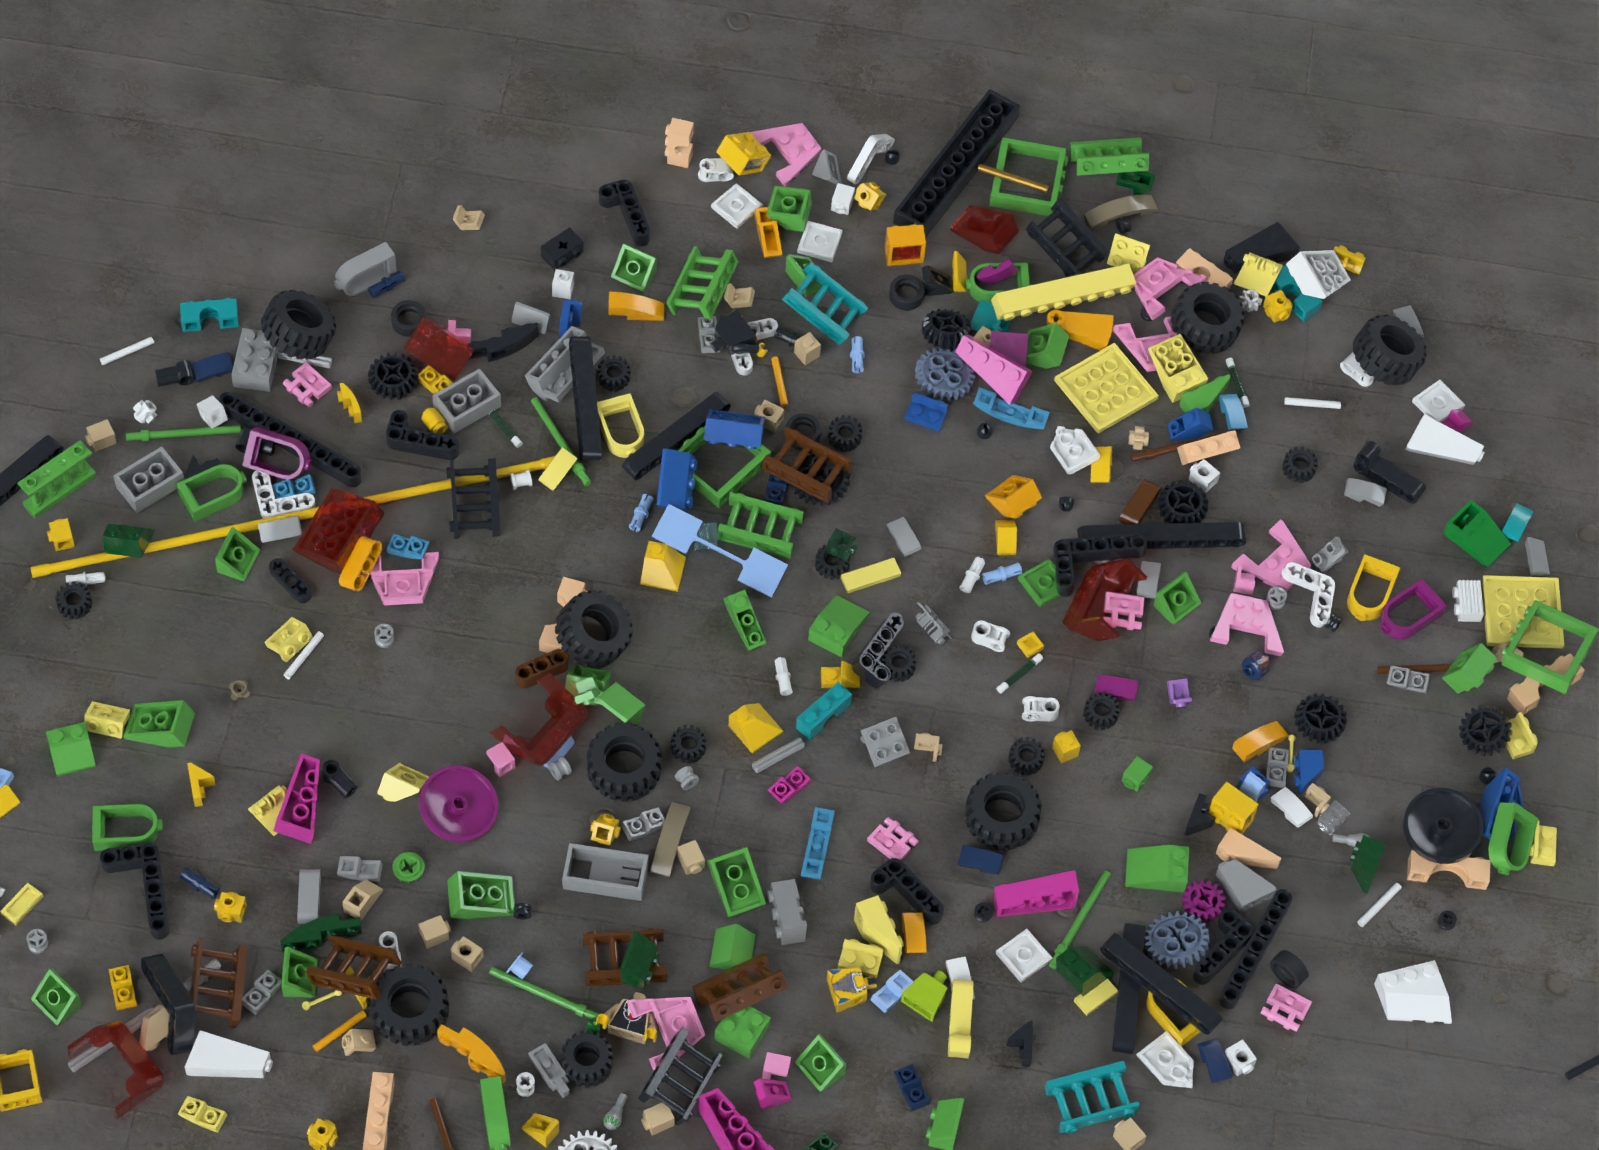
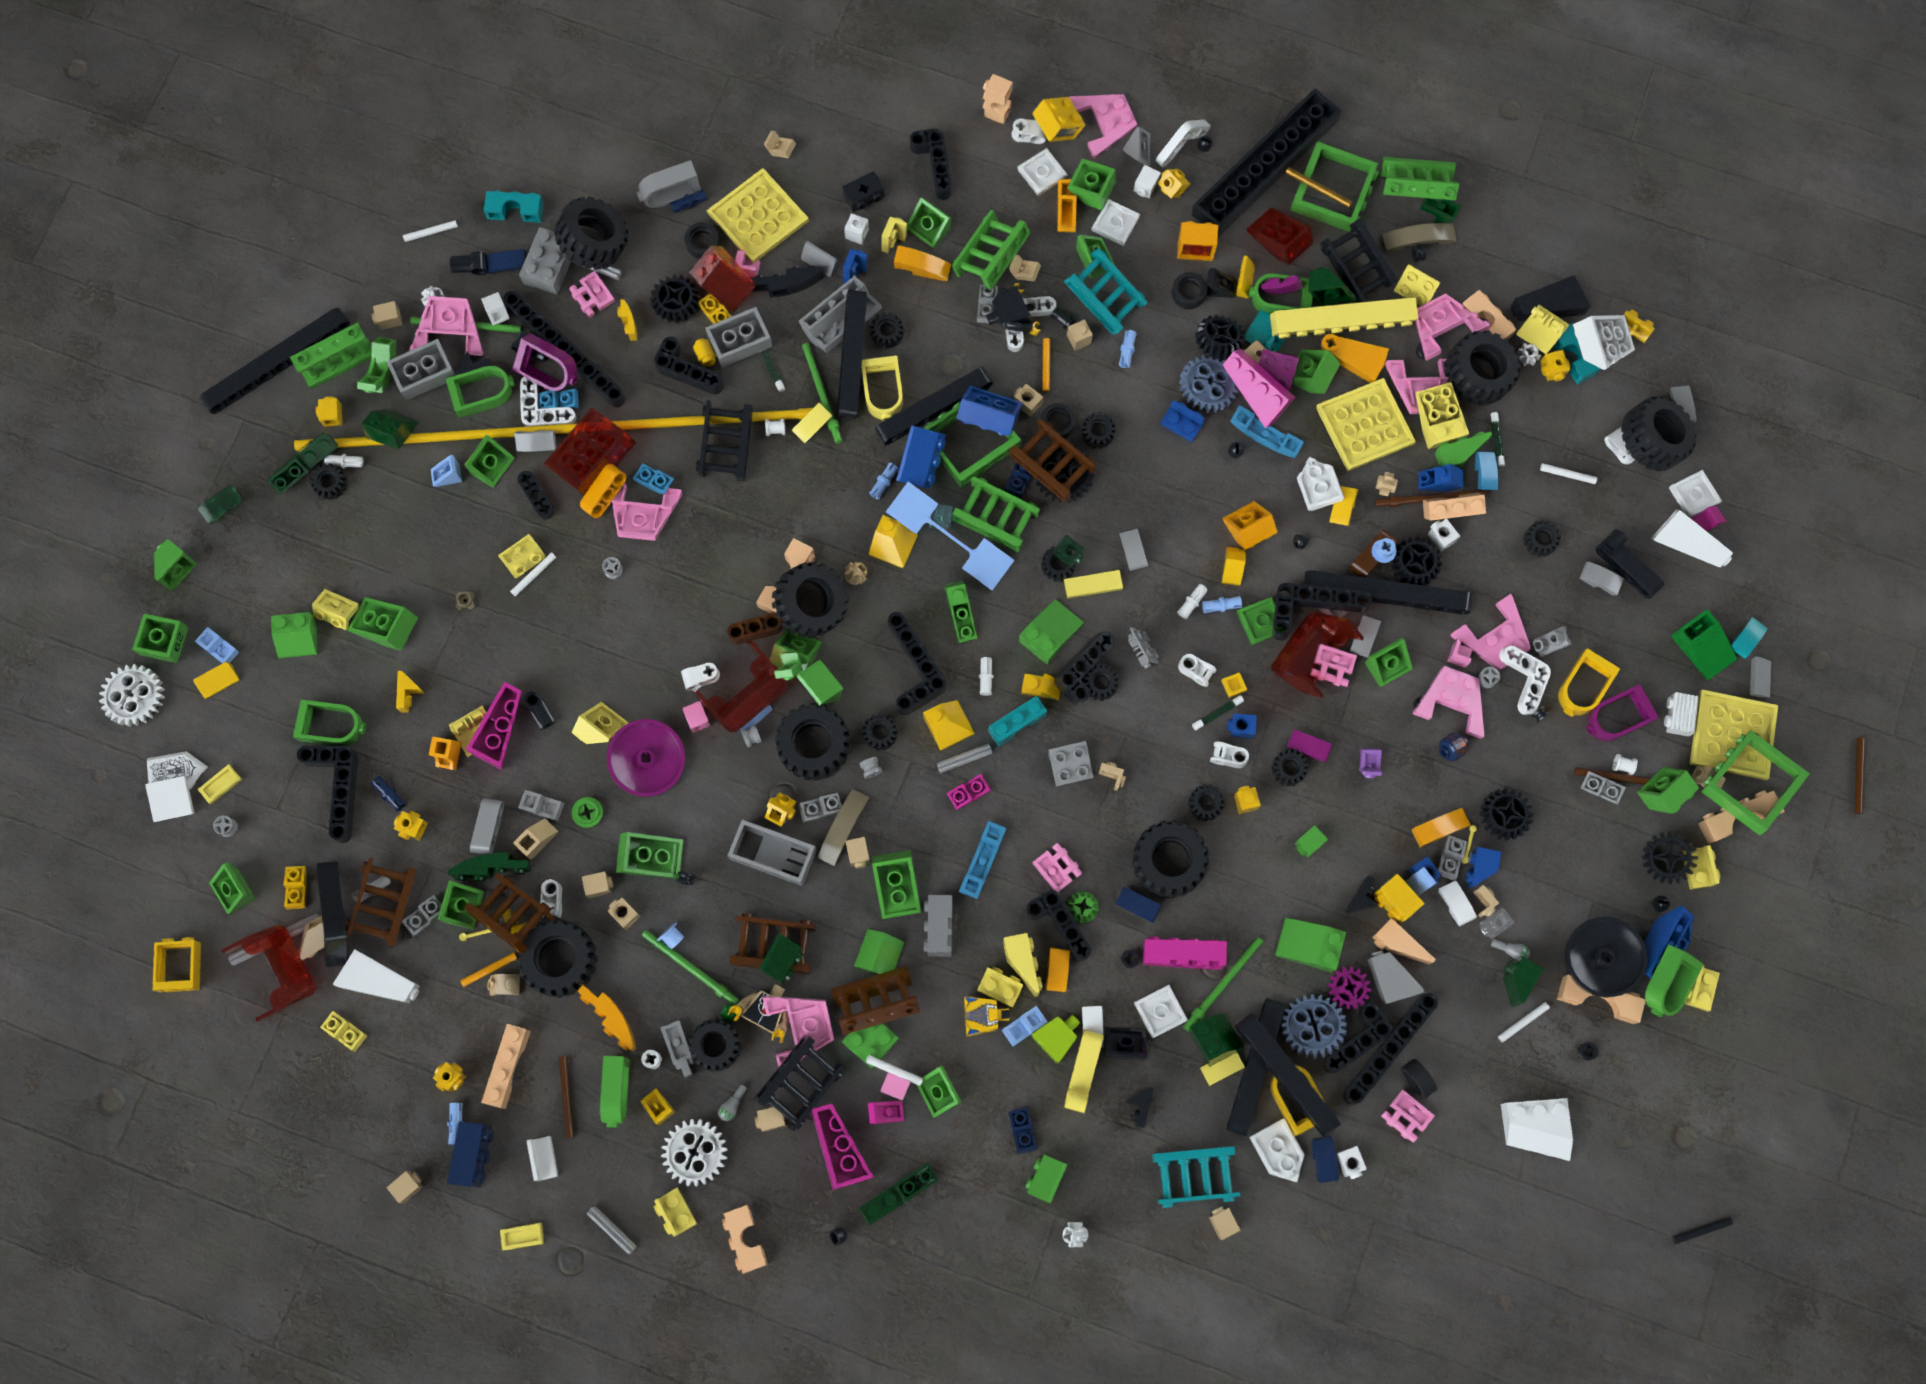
camera: 15 degrees right, 15 degrees up
none -> dark green slope [267,431,338,495]
none -> bright green arch [358,337,396,393]
none -> bright pink wing [410,296,484,356]
none -> light orange brick [429,736,462,770]
none -> light blue slope [430,455,462,487]
none -> white piece [681,663,720,691]
none -> light yellow plate [707,168,809,264]
none -> tan gear [844,562,867,585]
none -> white bar [866,1055,923,1086]
none -> light yellow bracket [881,216,907,253]
none -> black beam [888,612,946,715]
none -> bright green gear [1067,891,1099,923]
none -> black slope [1104,1027,1147,1061]
none -> blue brick [1227,714,1257,738]
none -> dark green slope [1308,267,1356,306]
none -> light blue piece [1371,538,1396,563]
none -> white bush [1612,754,1638,775]

